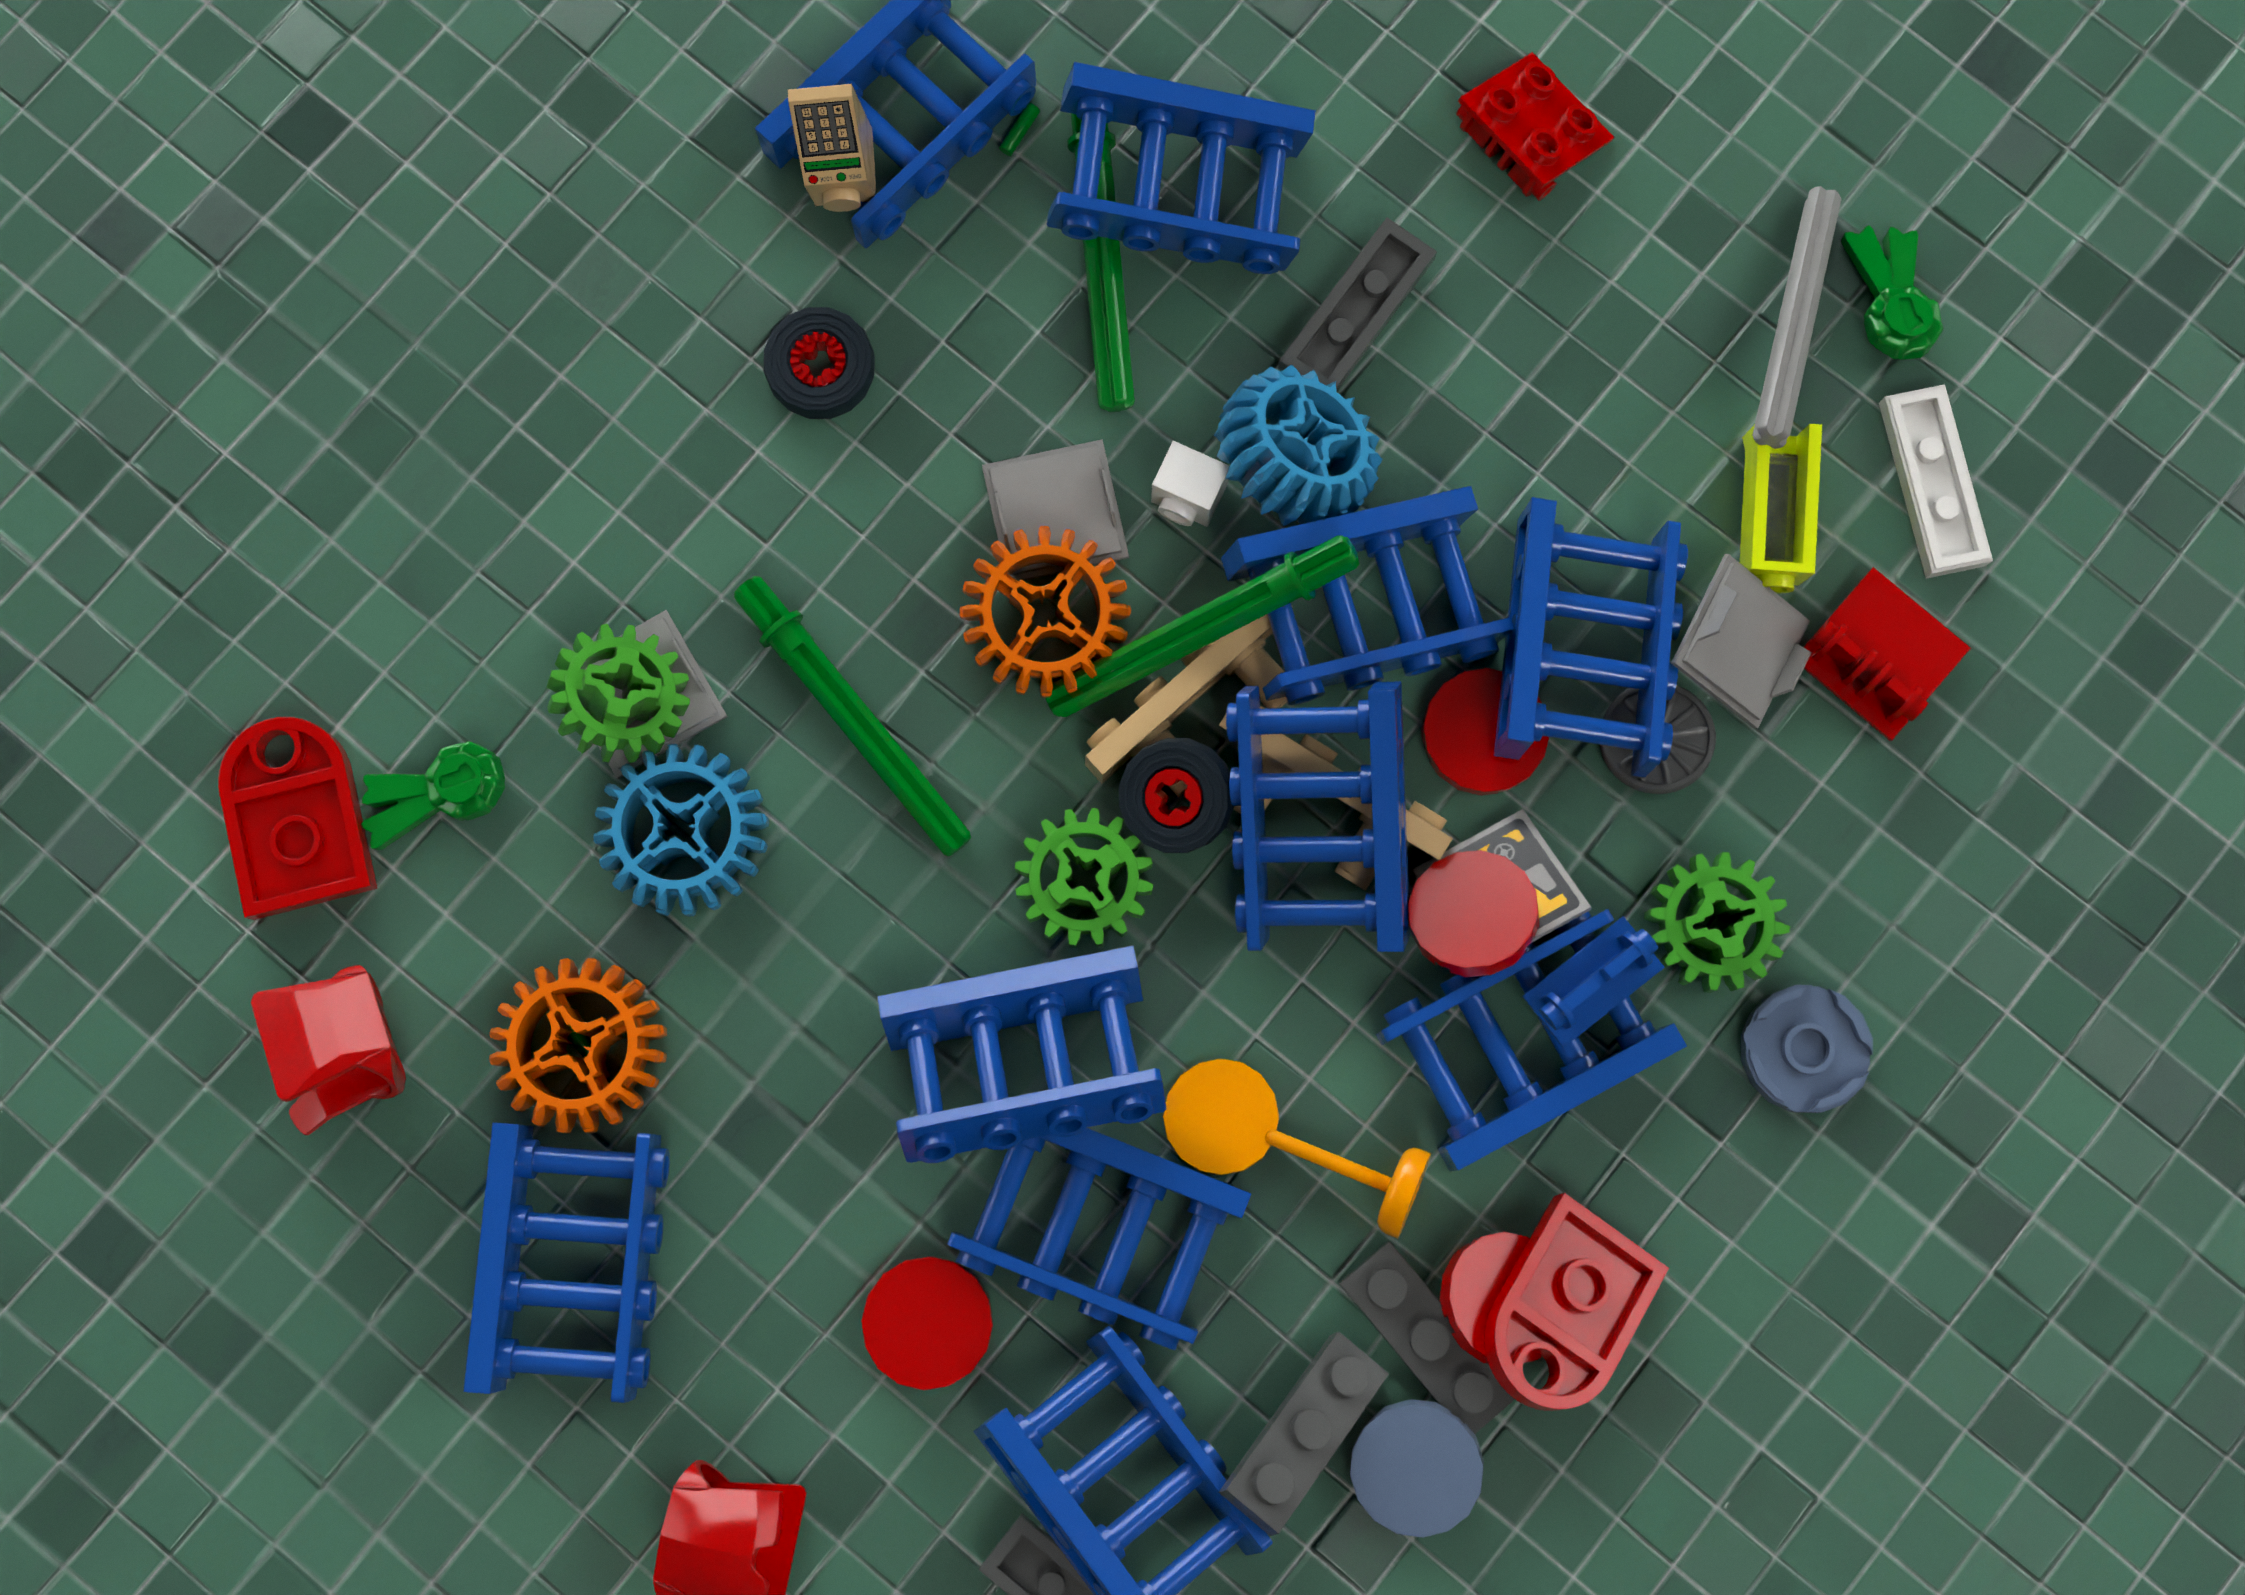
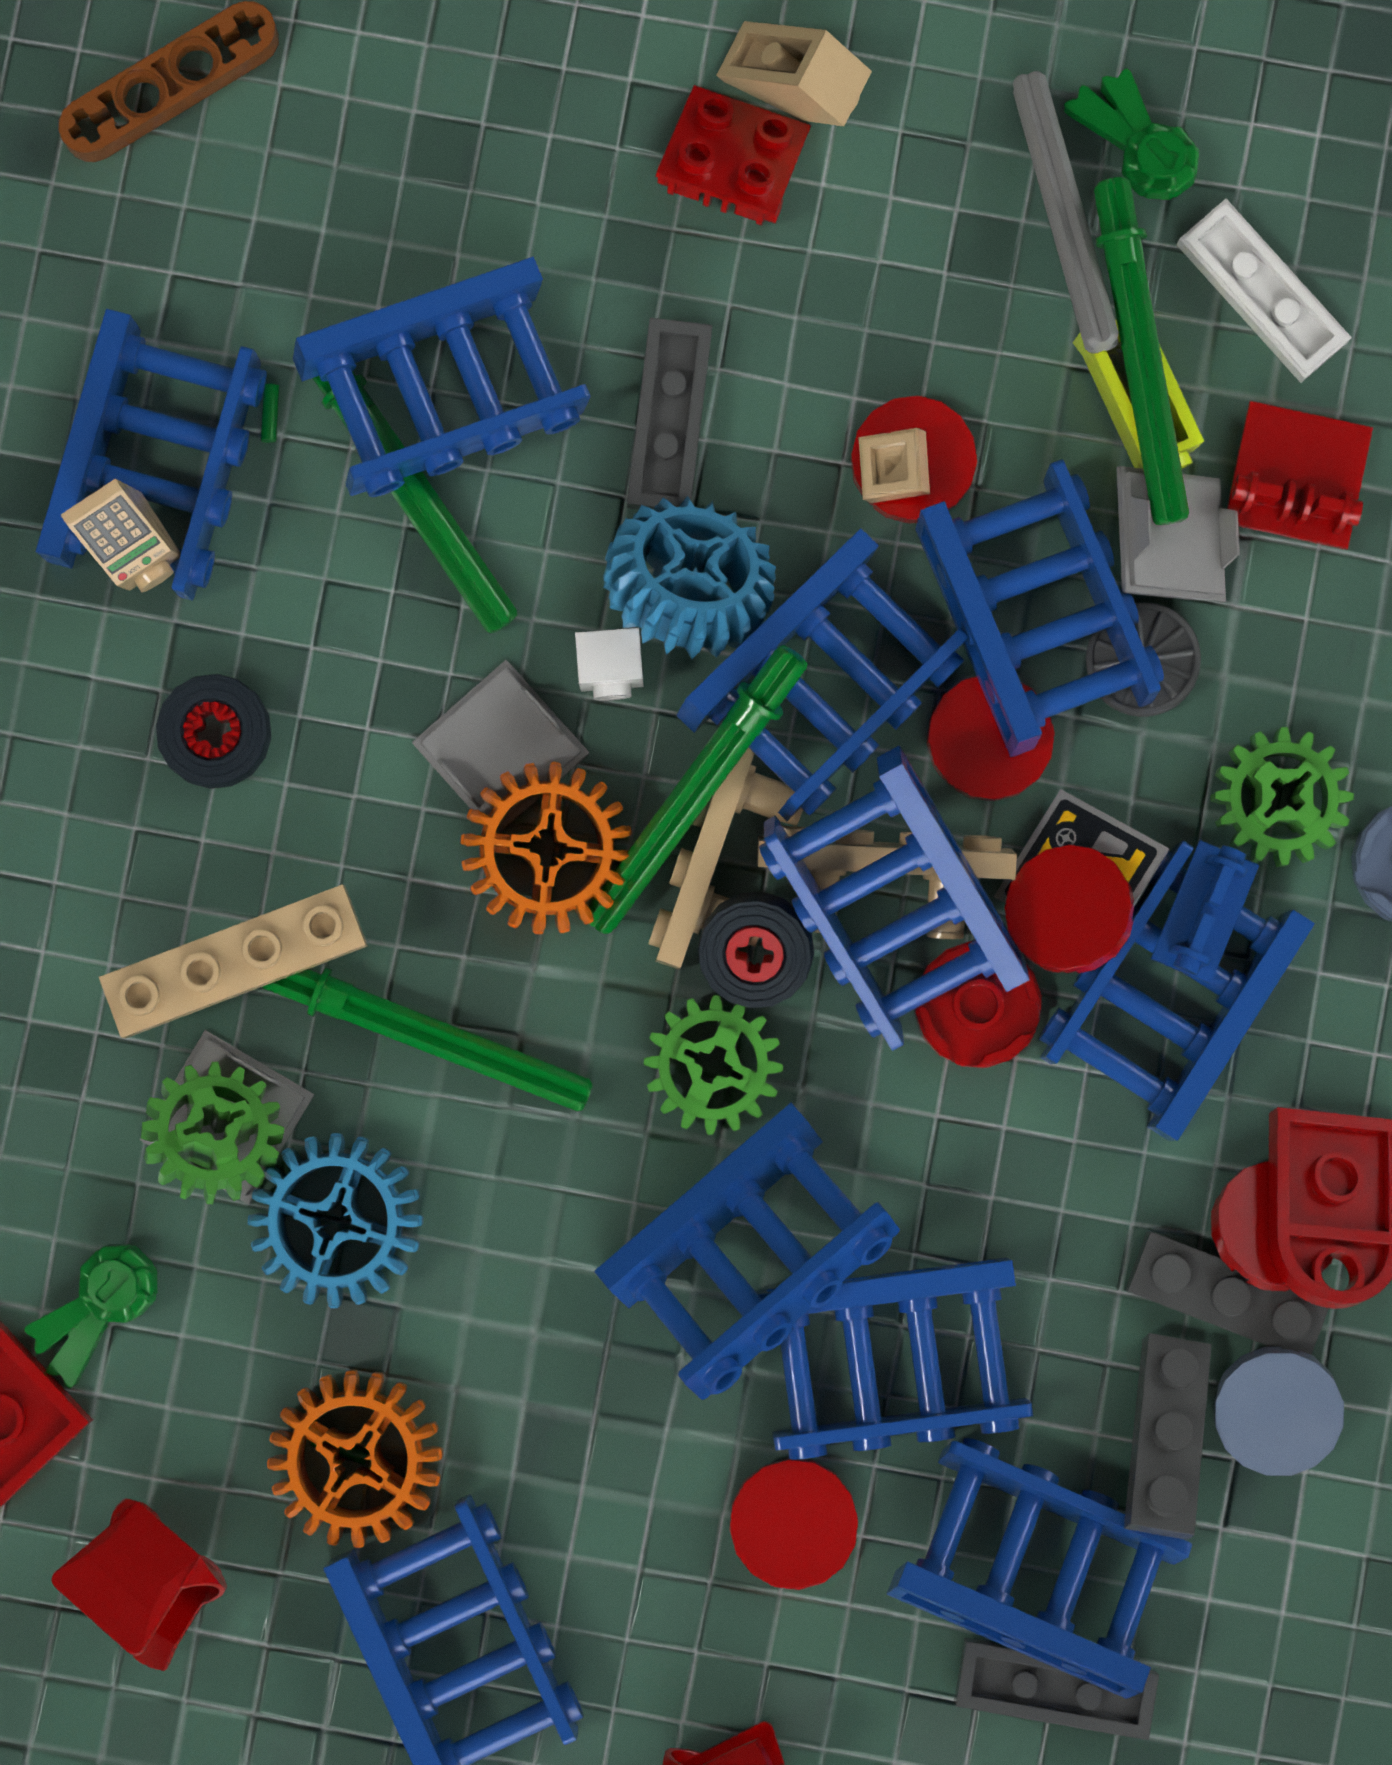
camera: 30 degrees left, 5 degrees up
light orange piece [1163,1058,1432,1239] -> none
none -> tan plate [99,884,368,1039]
none -> tan slope [716,21,872,126]
none -> red tile [850,395,977,524]
none -> tan tile [859,428,930,503]
none -> red tile [914,941,1042,1068]
none -> green axle [1094,177,1189,525]

